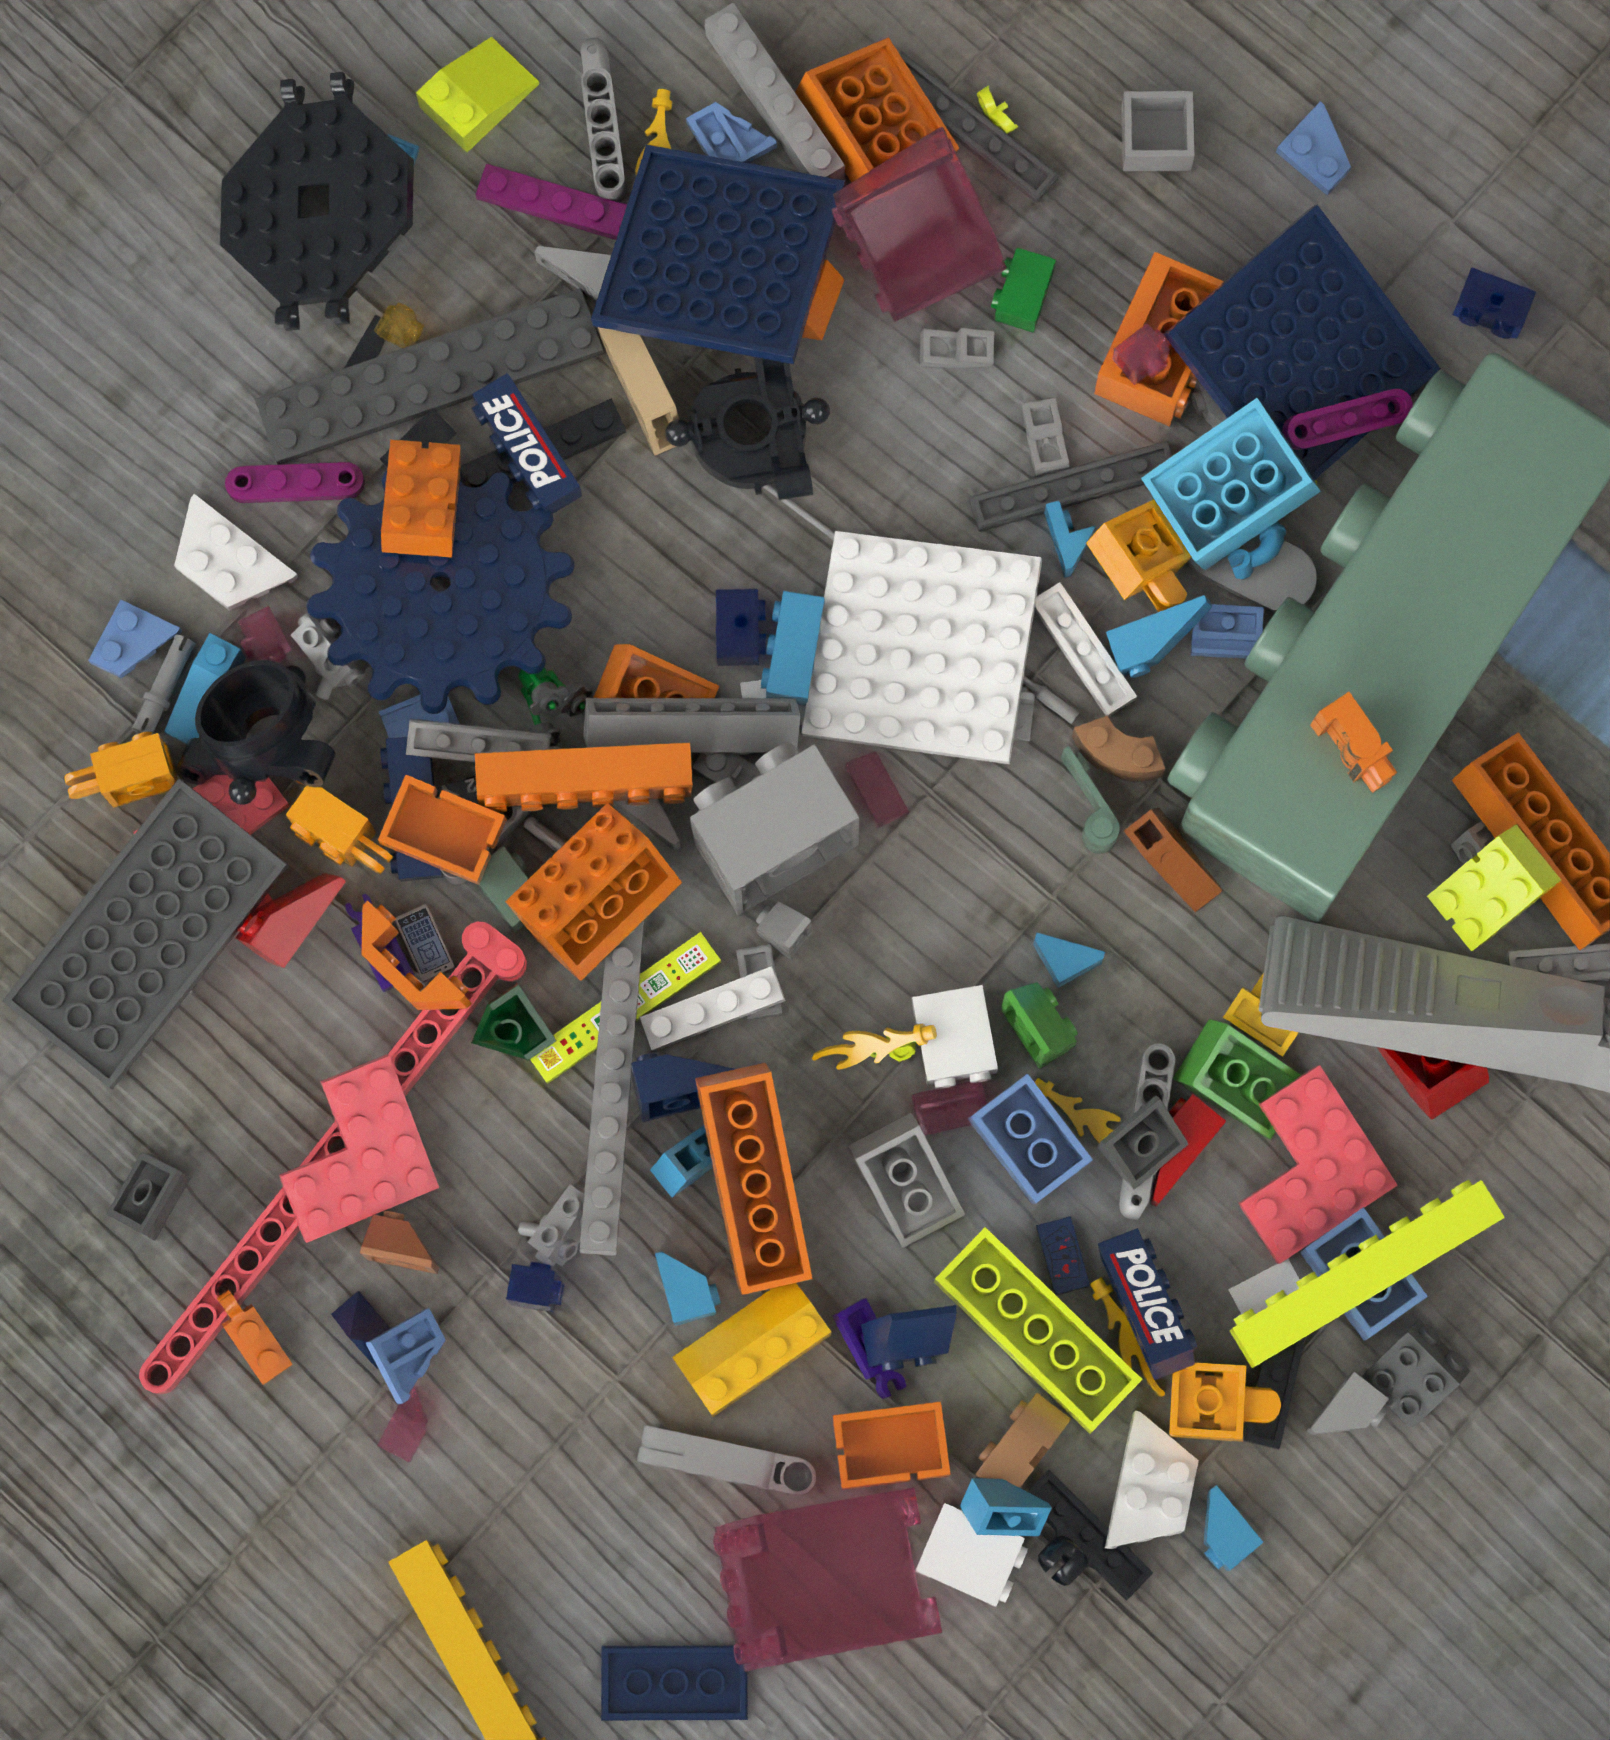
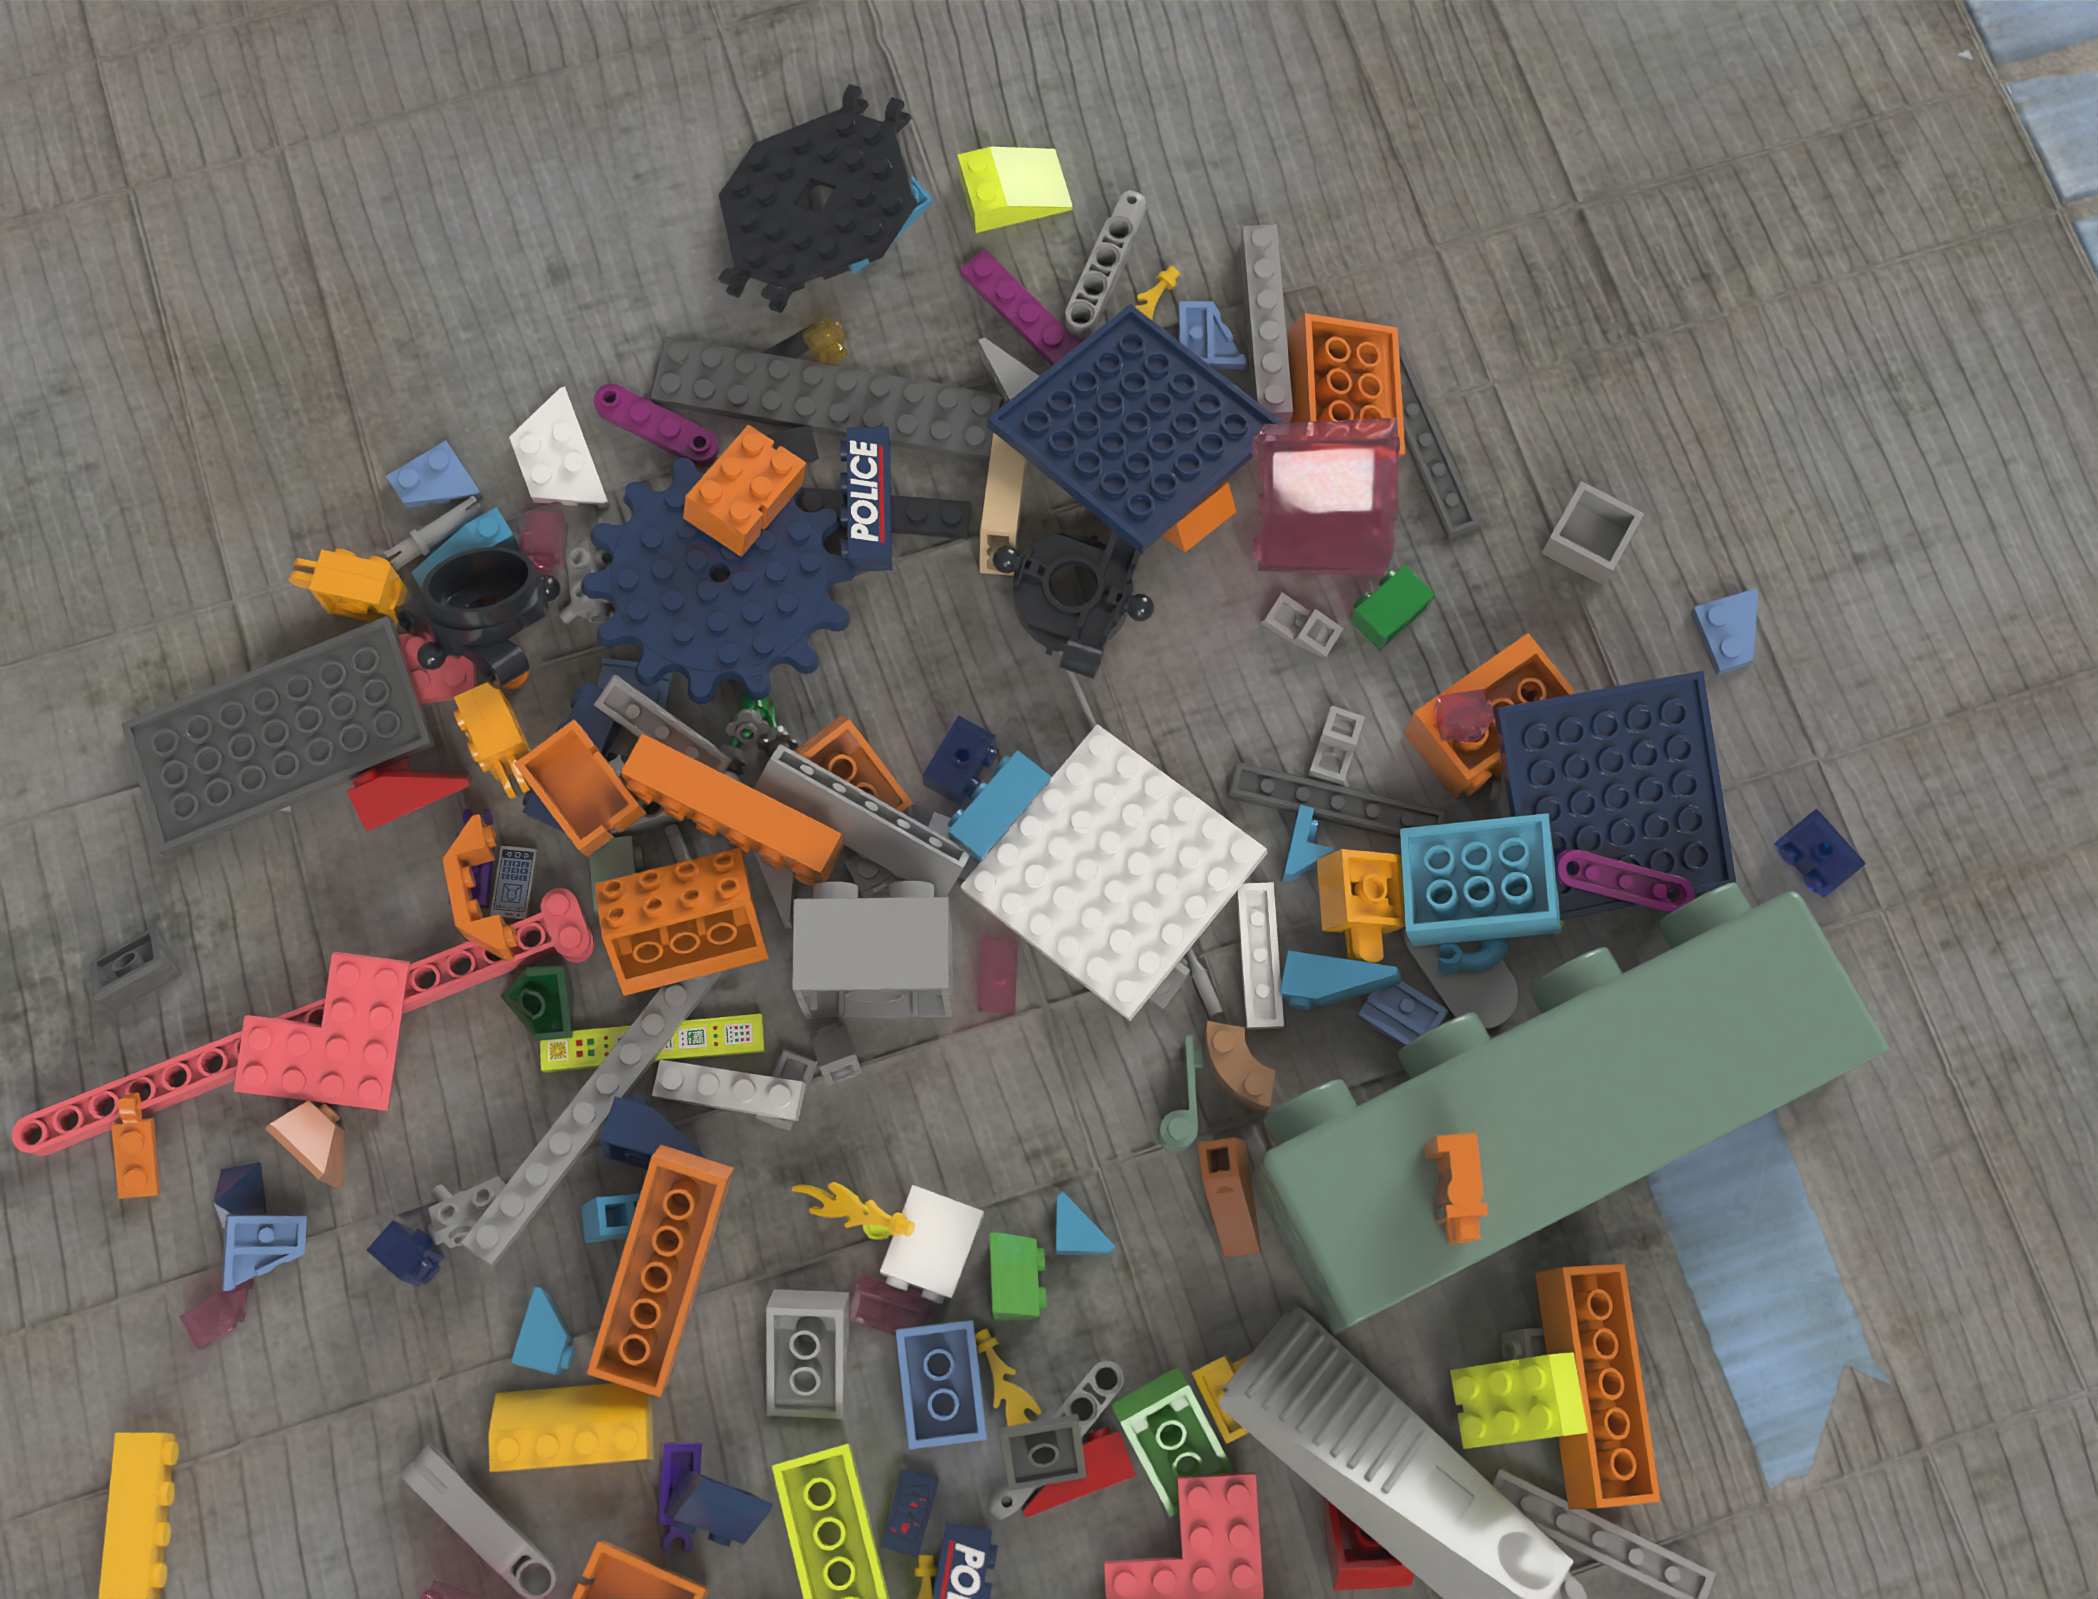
camera: 25 degrees right, 5 degrees down
neon yellow piece [977,85,1018,134] -> none

